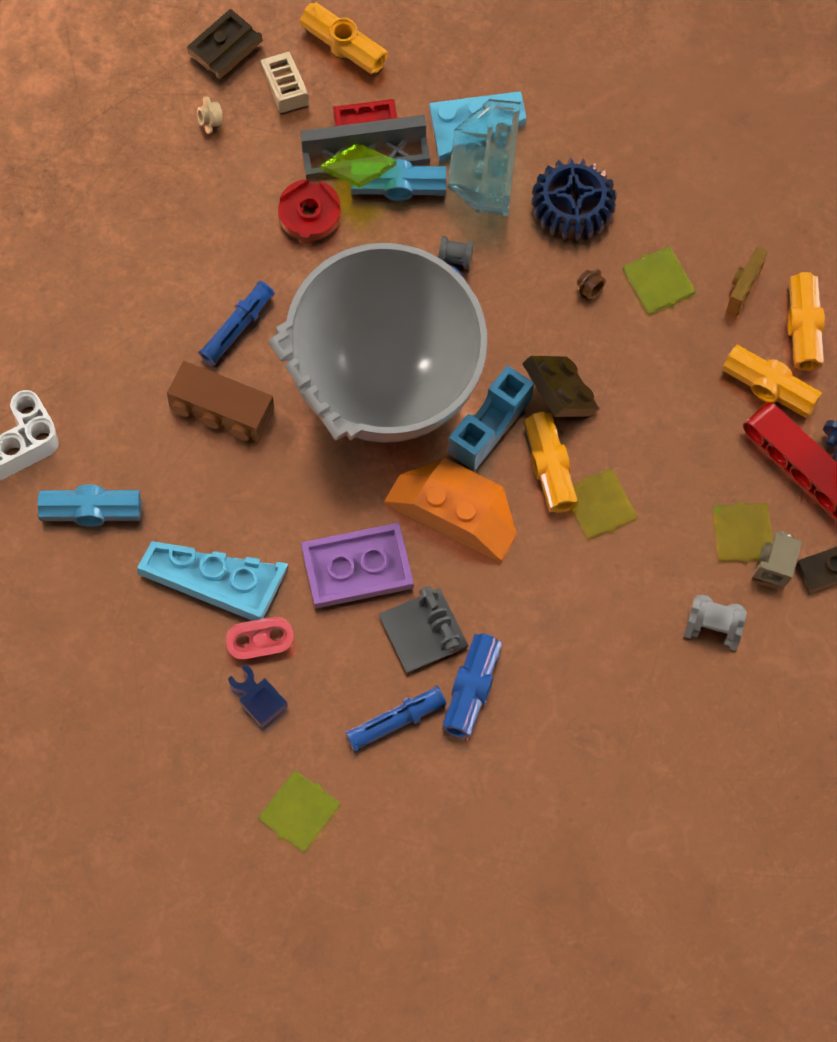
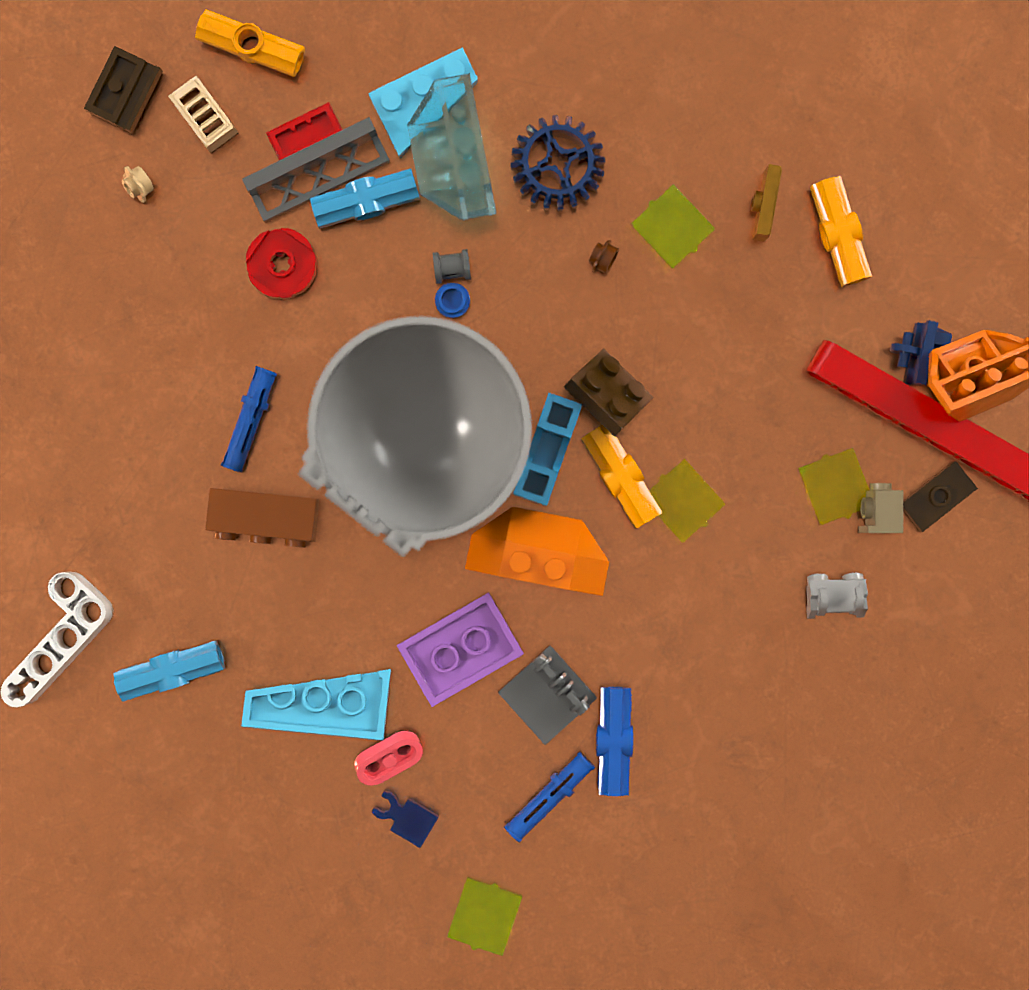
camera: 15 degrees left, 20 degrees up
clear neon green piece [320,143,397,188] -> none
light orange piece [722,345,822,418] -> none

